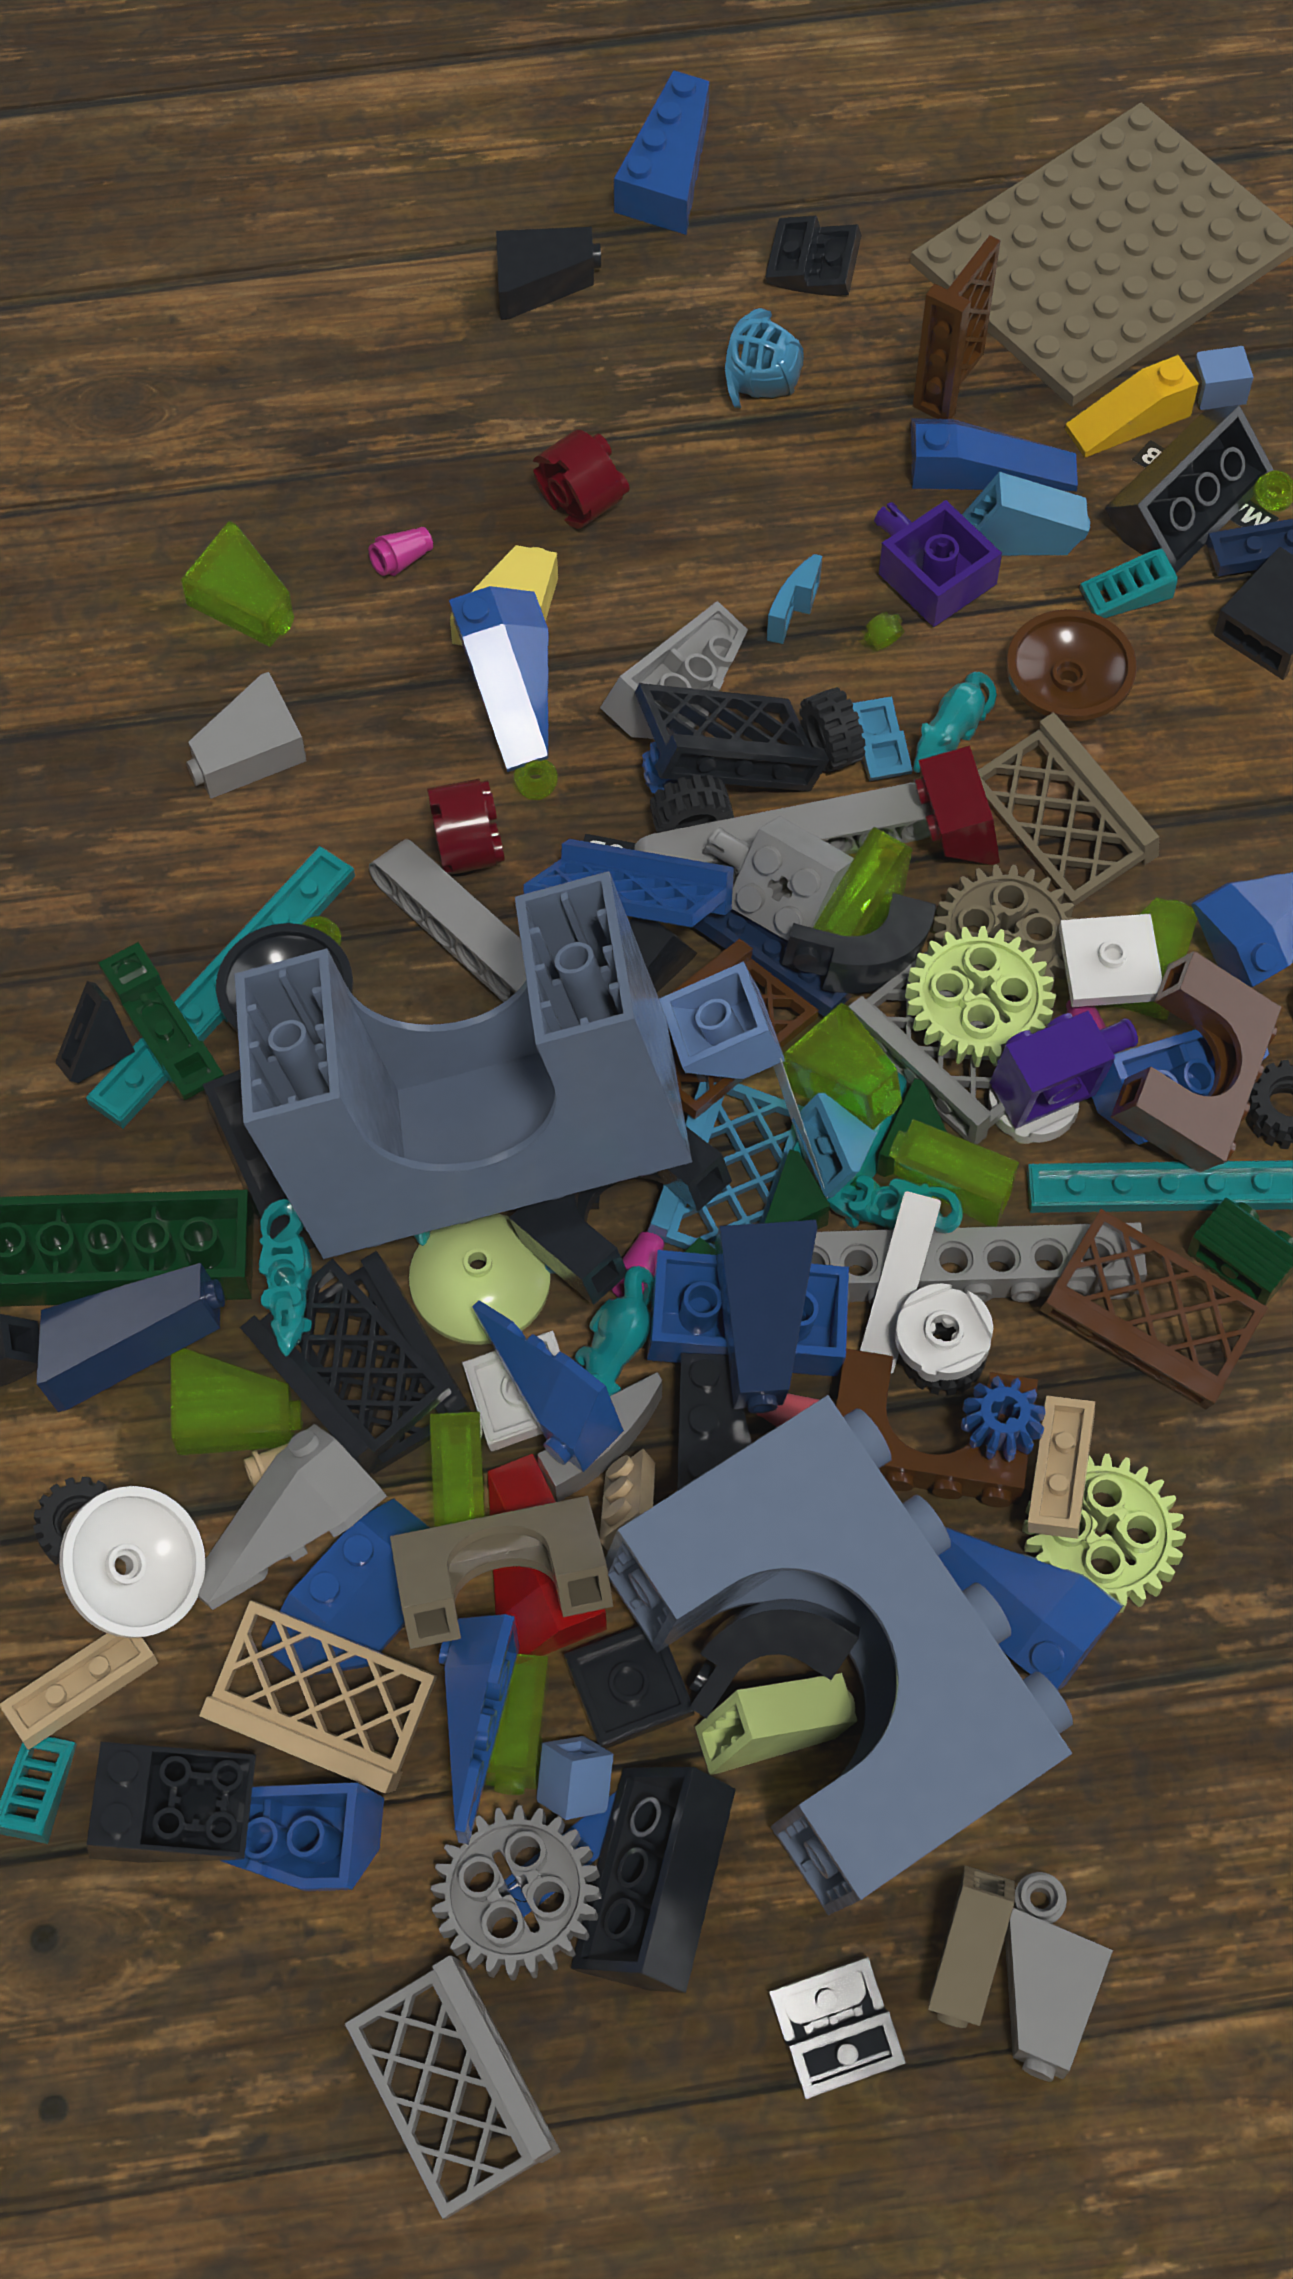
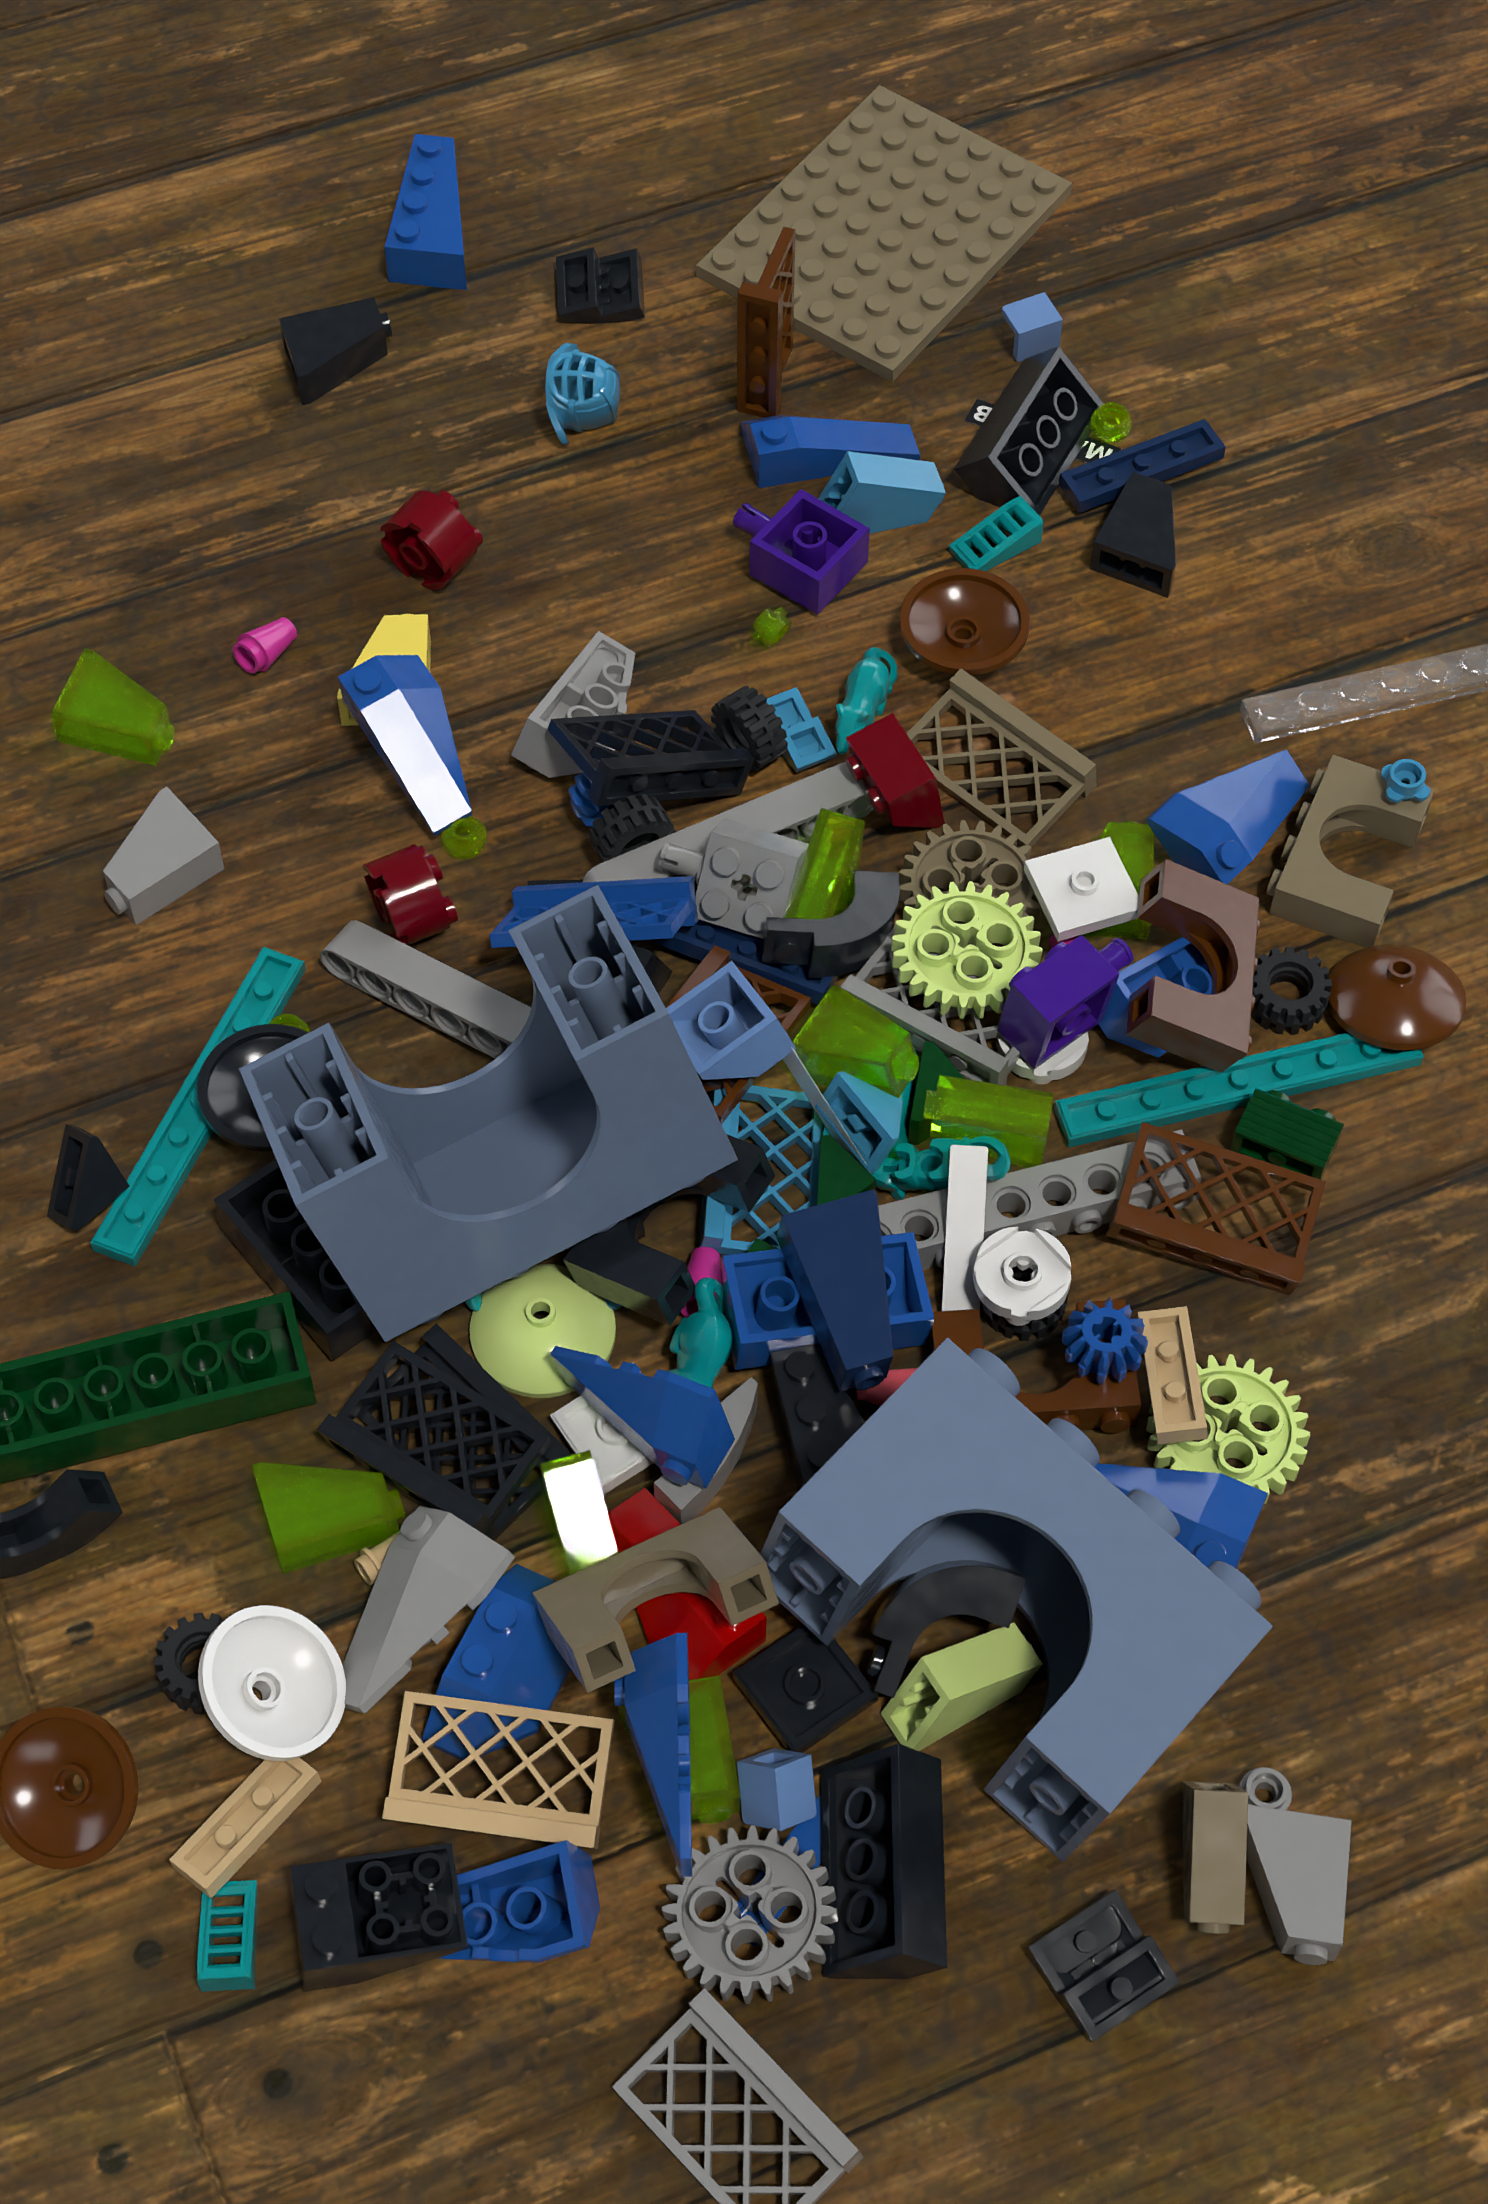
camera: 15 degrees left, 5 degrees down
dark blue slope [36,1263,225,1412] -> none
dark green slope [98,942,224,1100] -> none
teal animal [259,1199,312,1356] -> none
tan plate [599,1449,655,1551] -> none
dark azure slope [767,554,822,644] -> none
yellow slope [1065,355,1199,458] -> none

